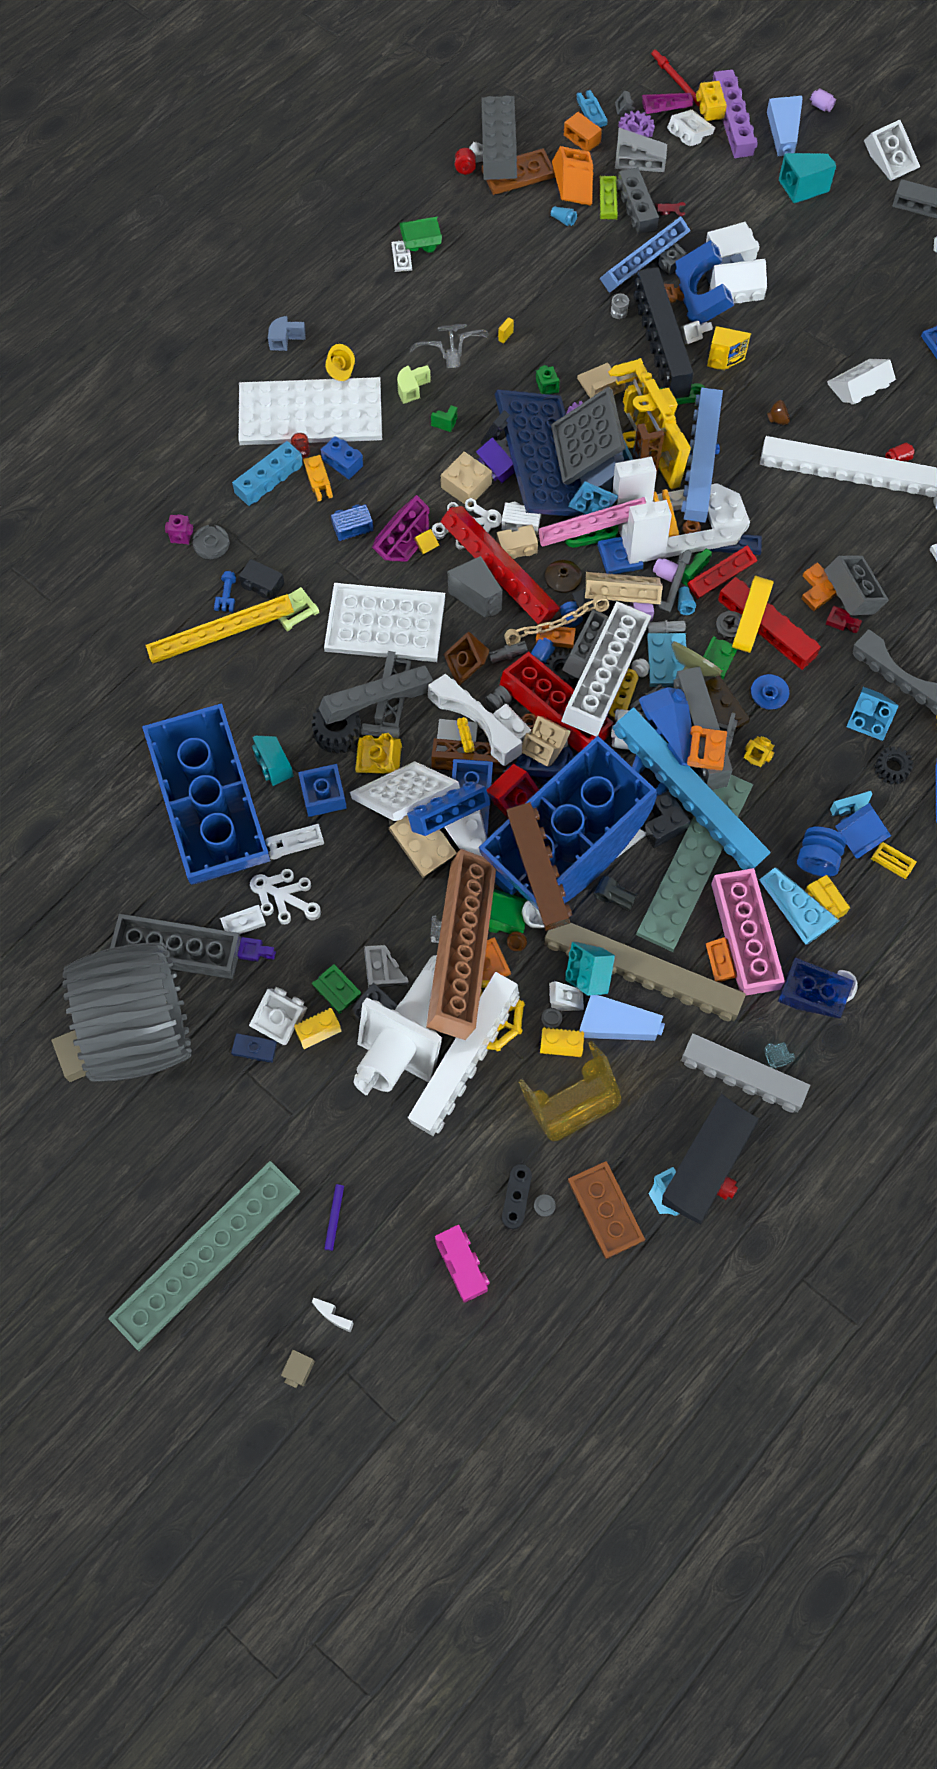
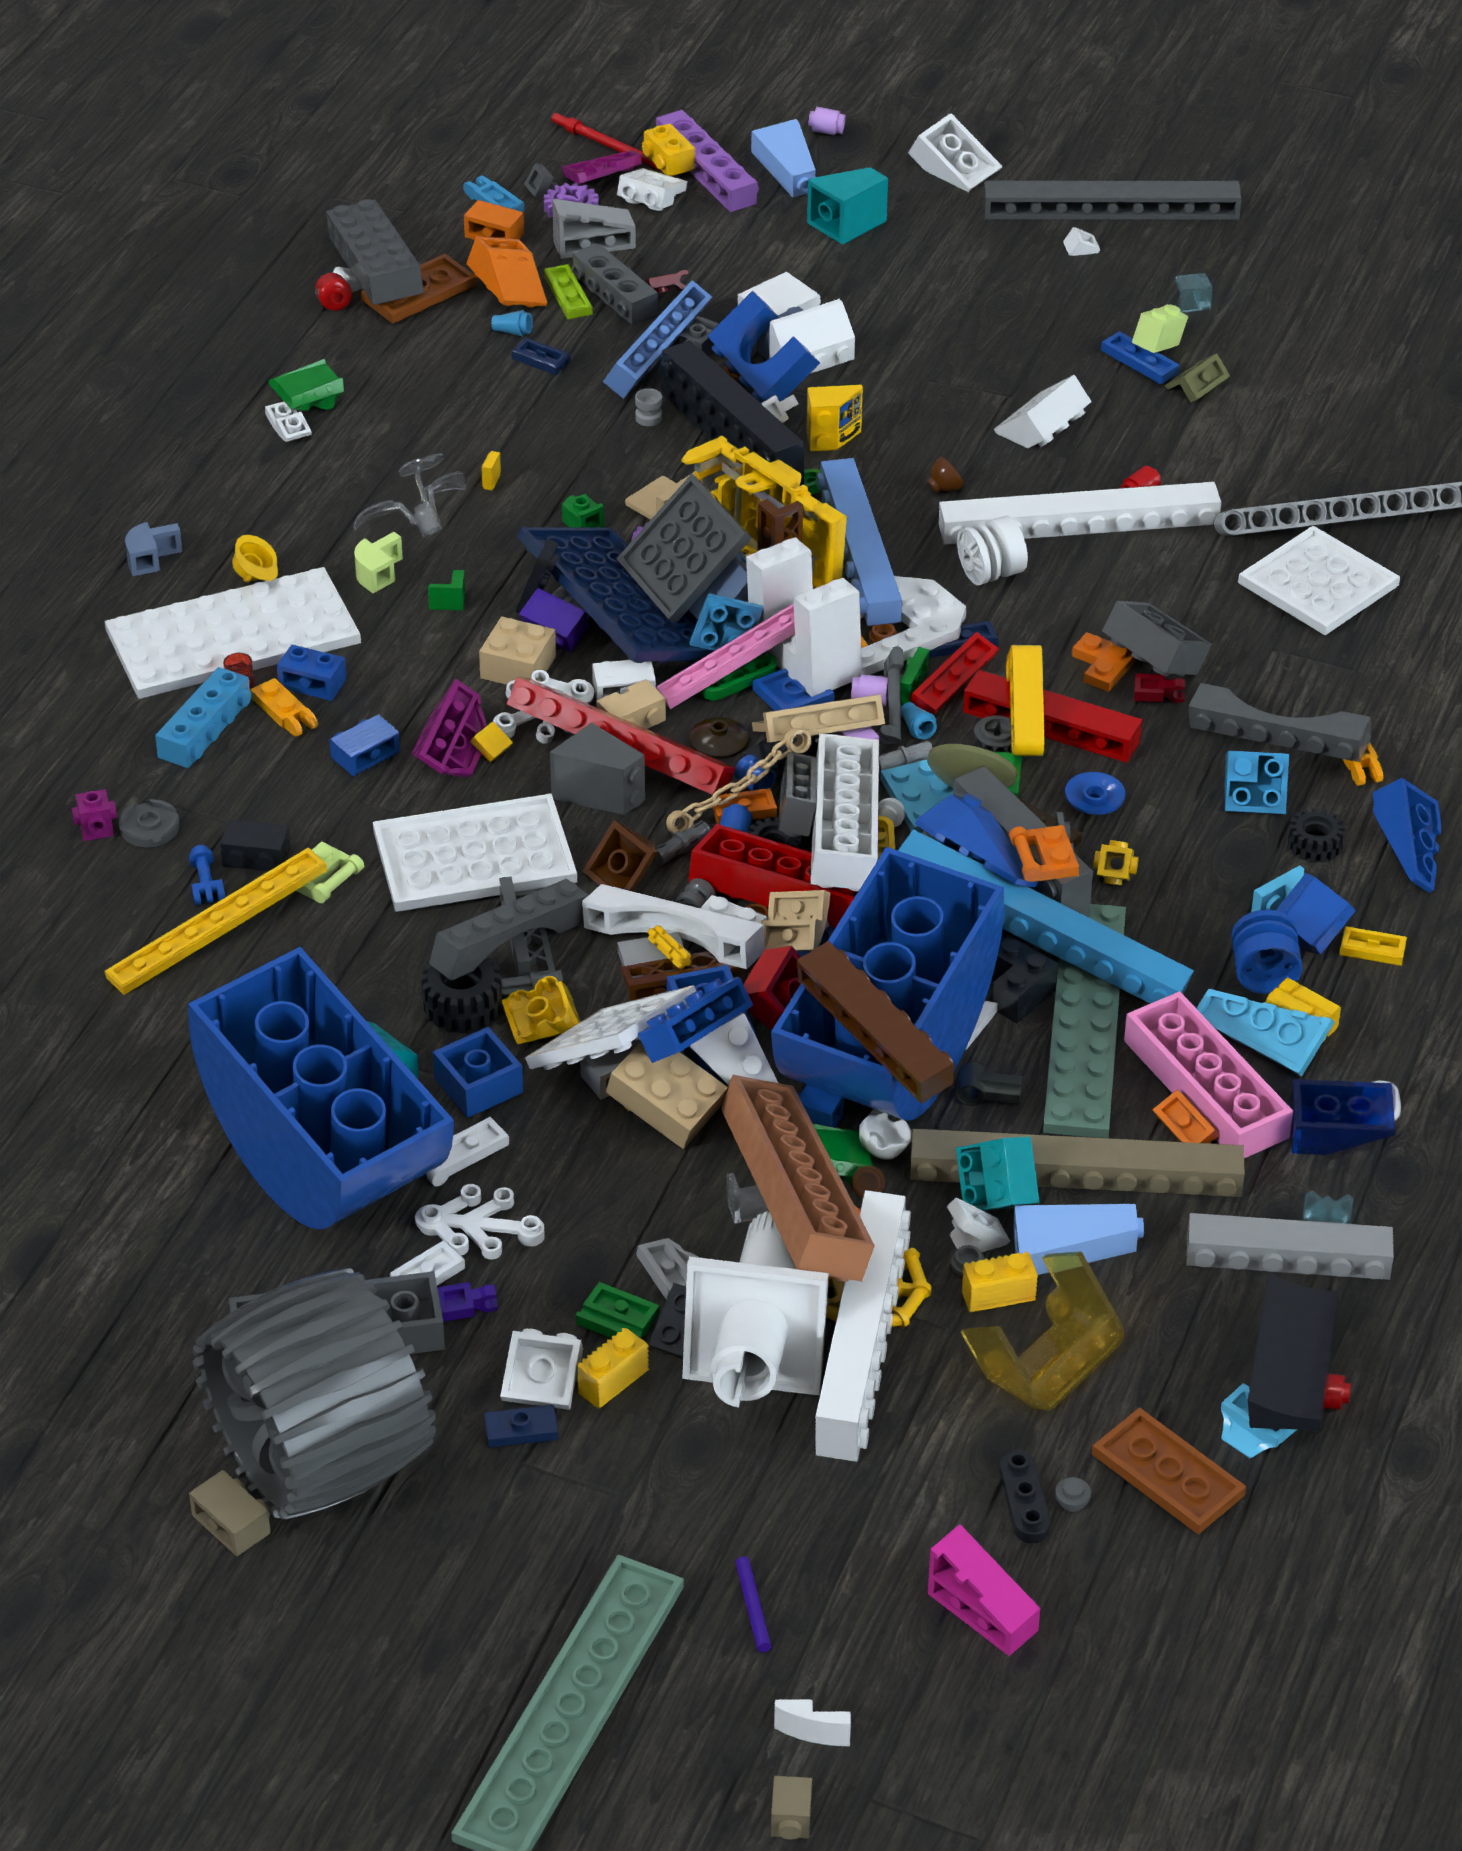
camera: 20 degrees left, 25 degrees down
none -> dark blue tile [511,338,571,375]
none -> white wheel [957,515,1028,586]

